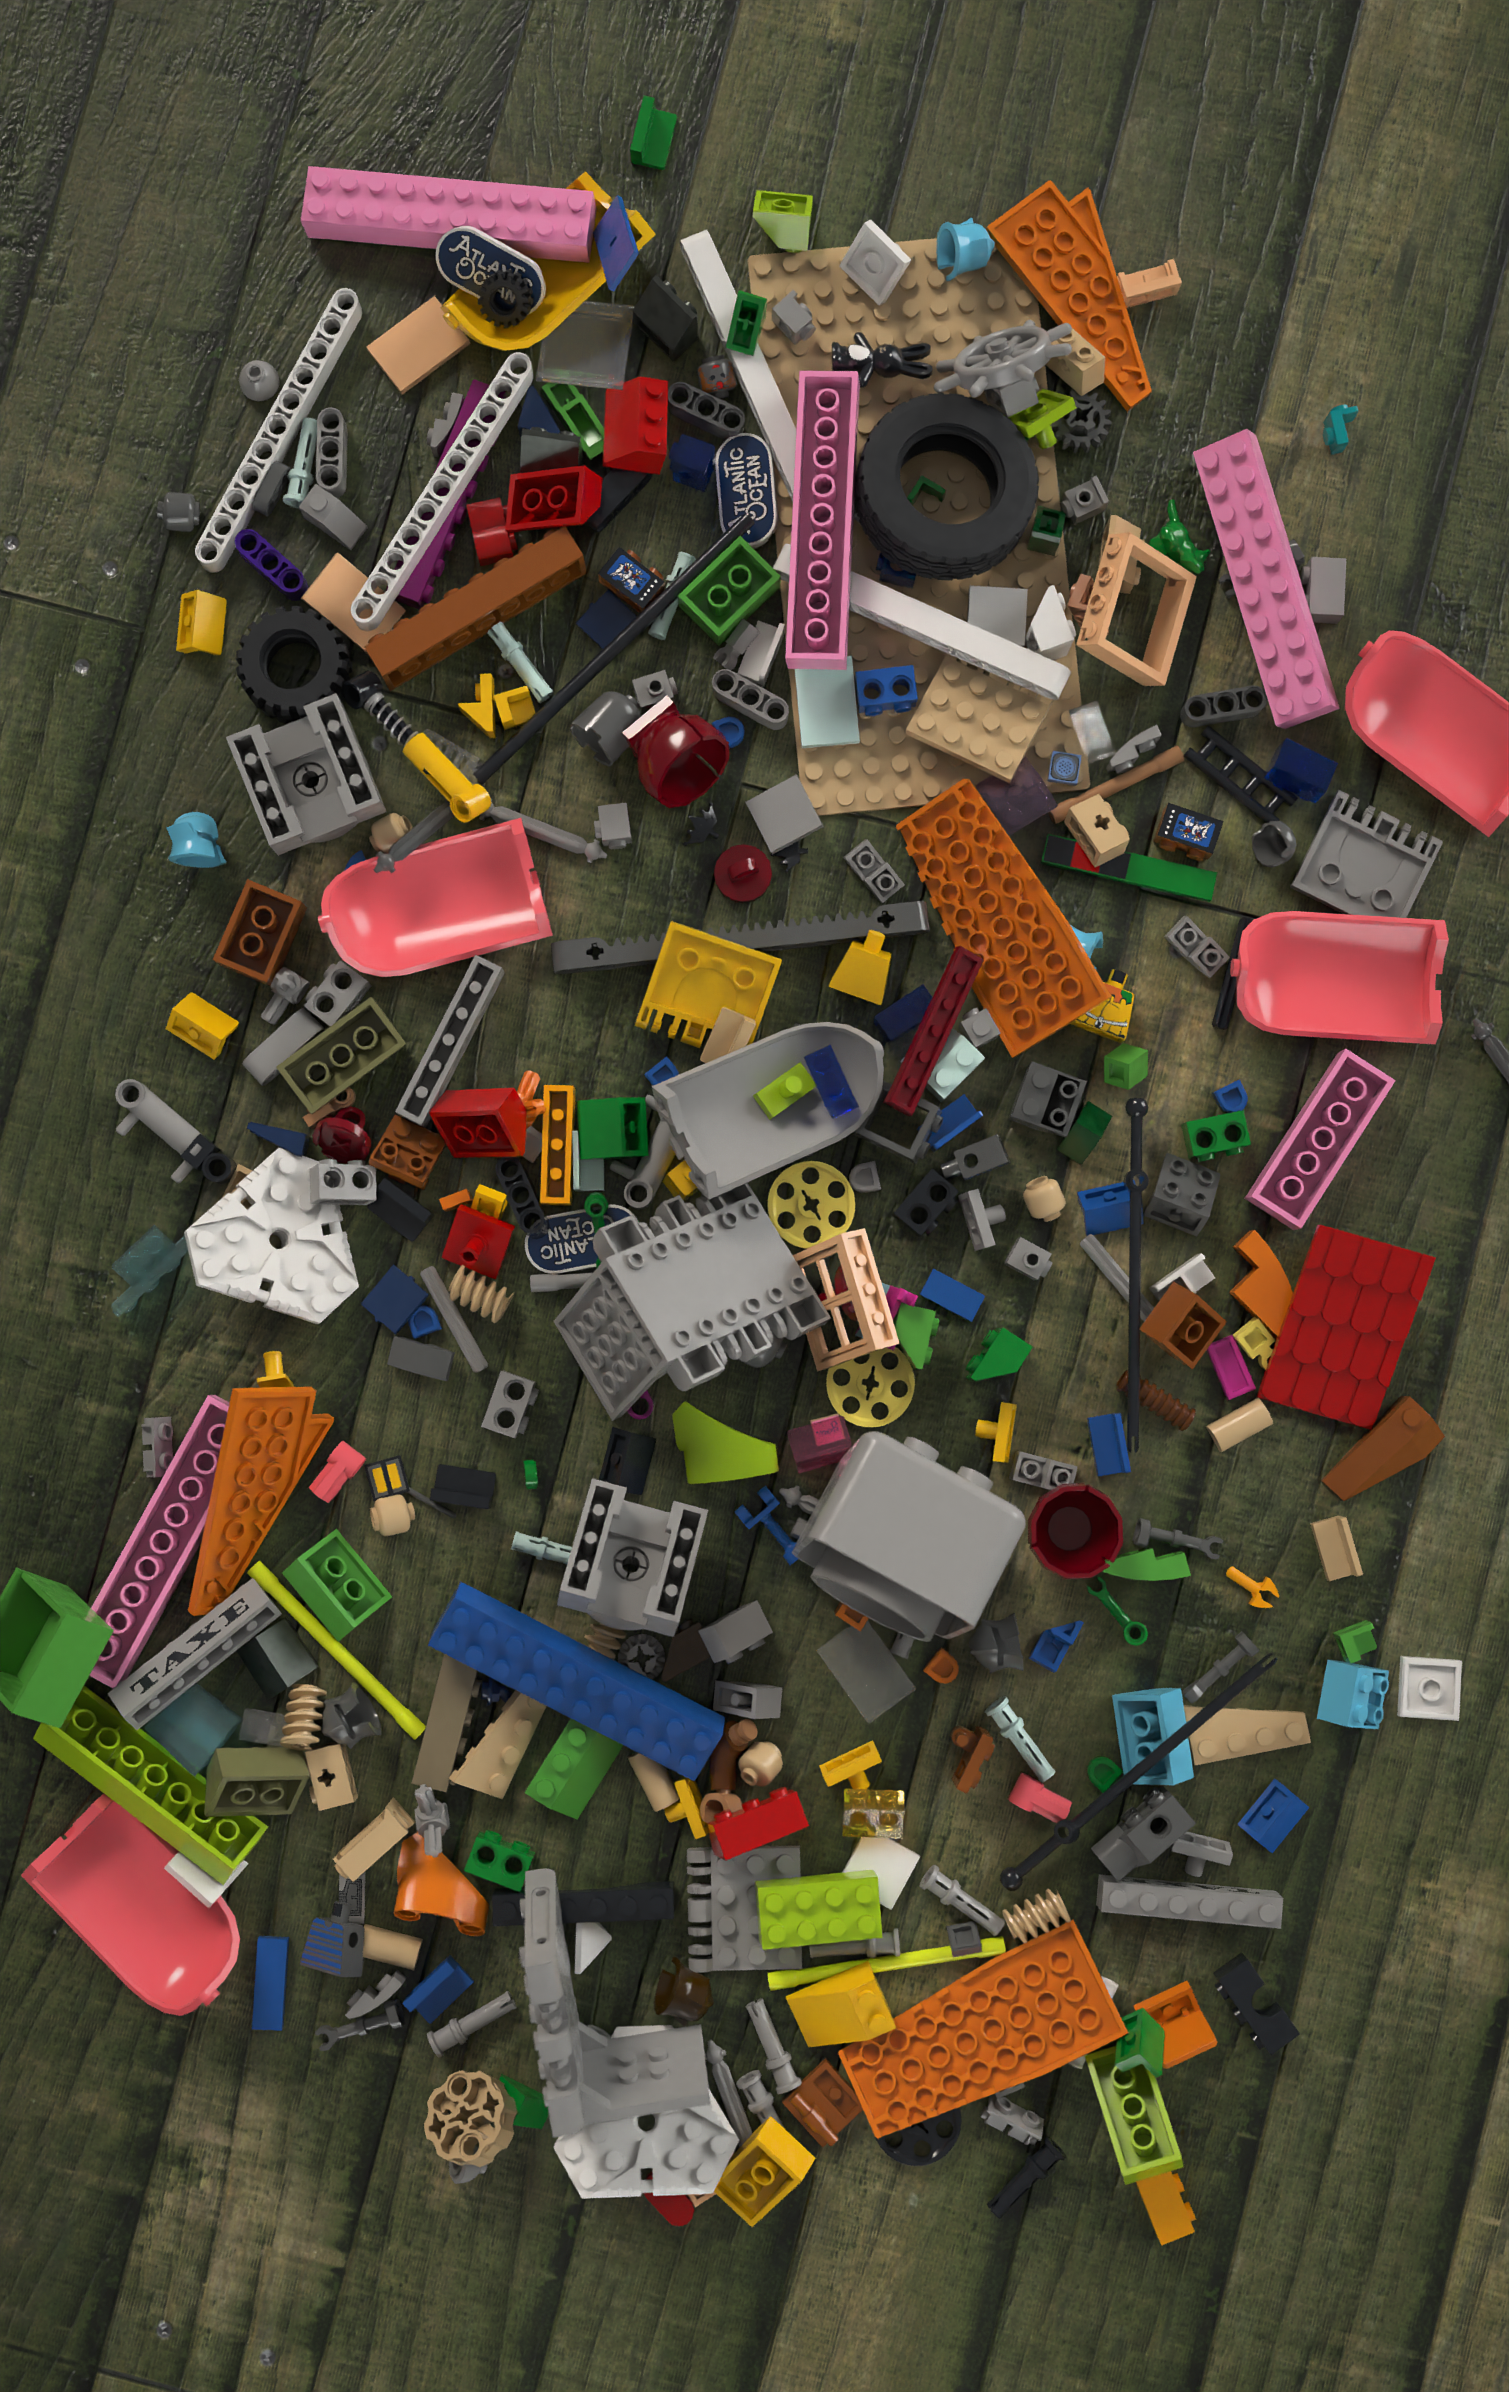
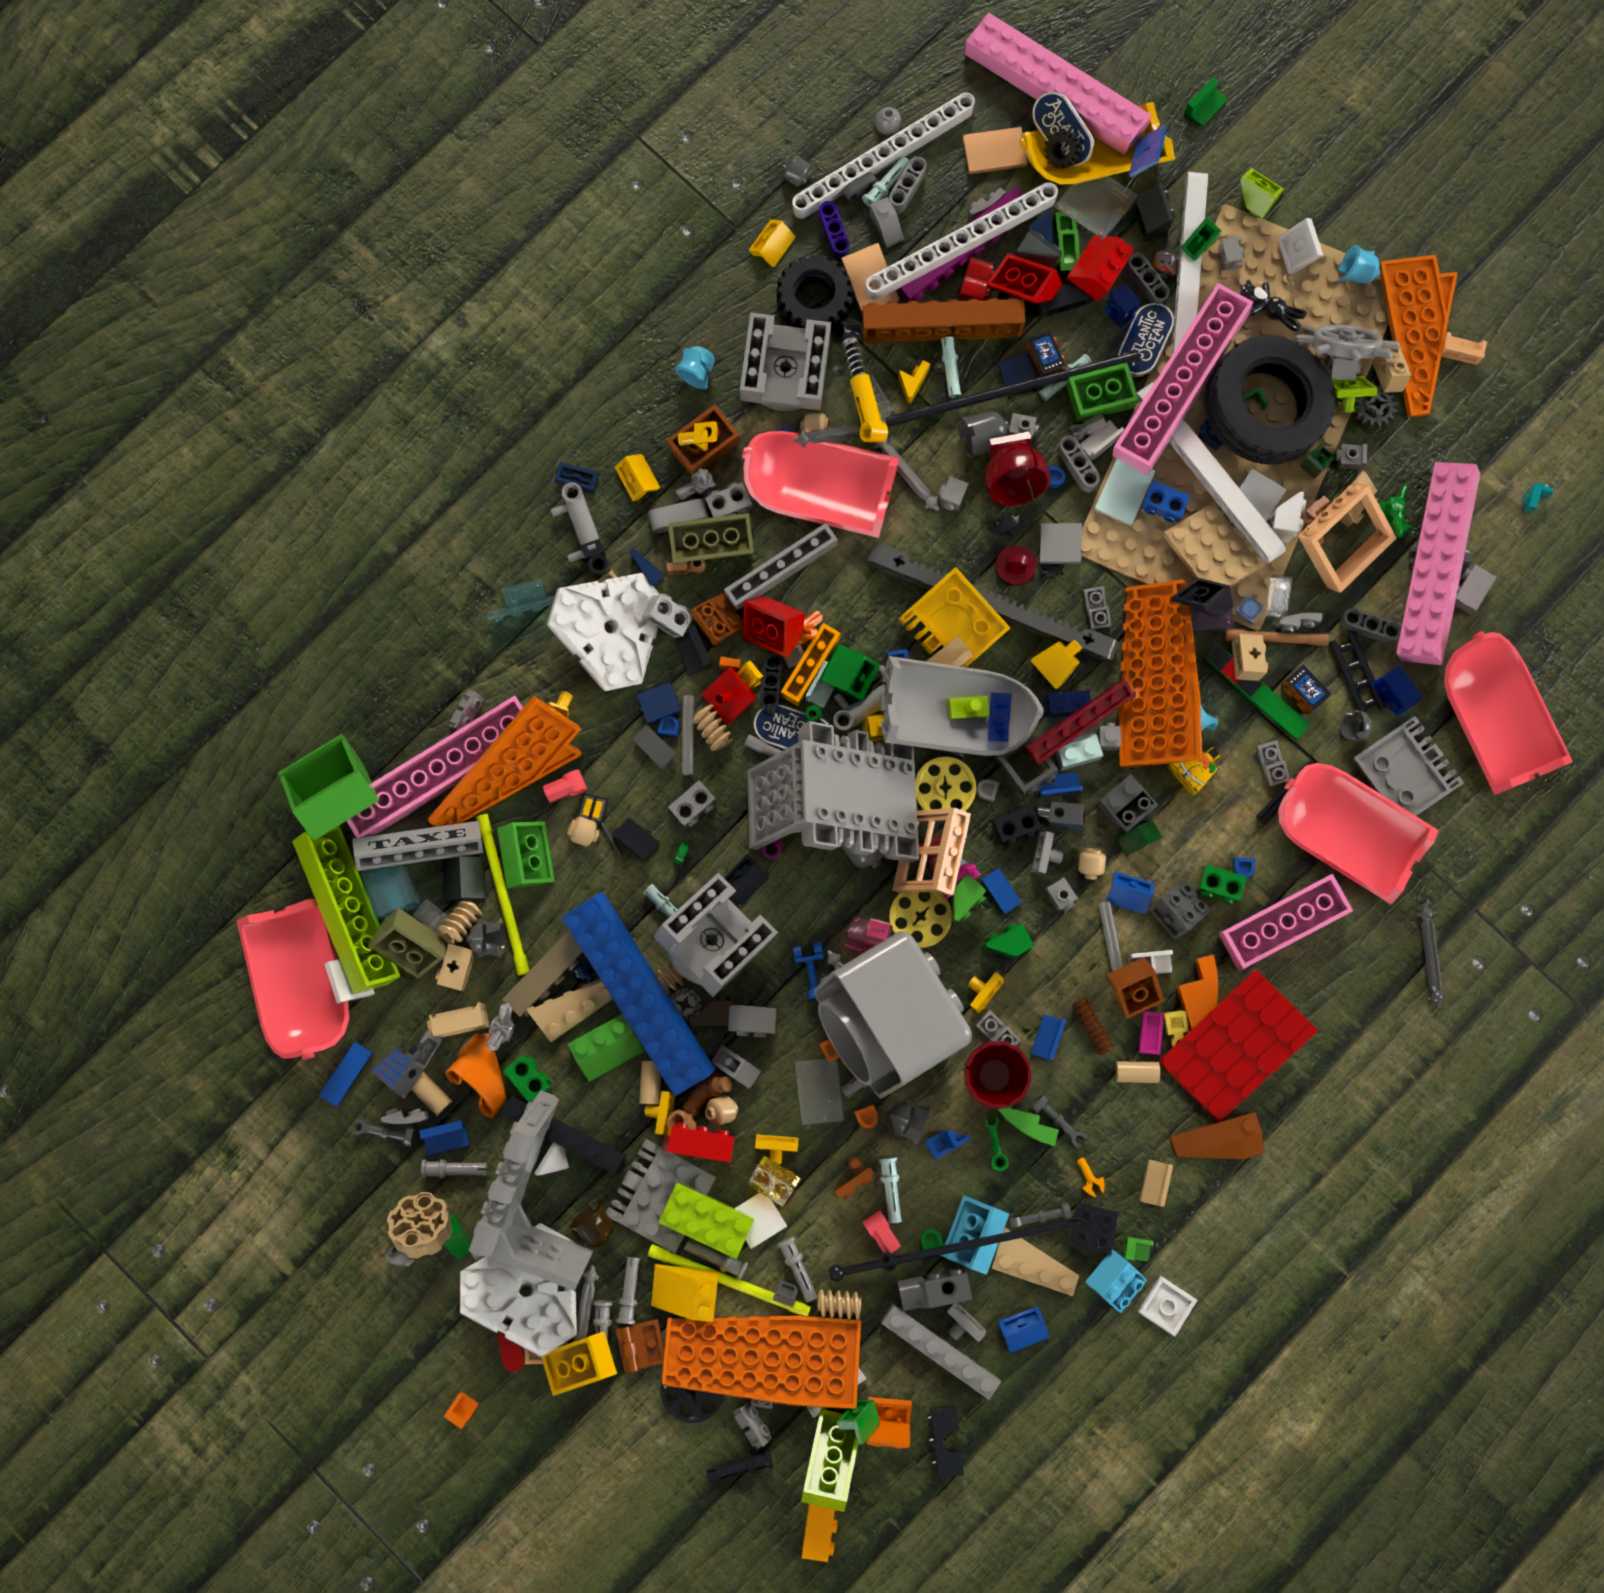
camera: 35 degrees right, 5 degrees down
dark red tile [312,1107,371,1164] -> none
yellow panel [494,686,536,730] -> none
lime panel [672,1401,779,1484] -> none
bright green panel [1104,1043,1148,1090] -> none
black bar [1123,1098,1149,1453] -> none
none -> orange panel [443,1392,479,1429]
none -> dark blue tile [554,461,599,493]
none -> yellow bracket [678,421,717,451]
none -> black hinge [1069,1203,1119,1255]
none -> black slope [1172,577,1234,617]

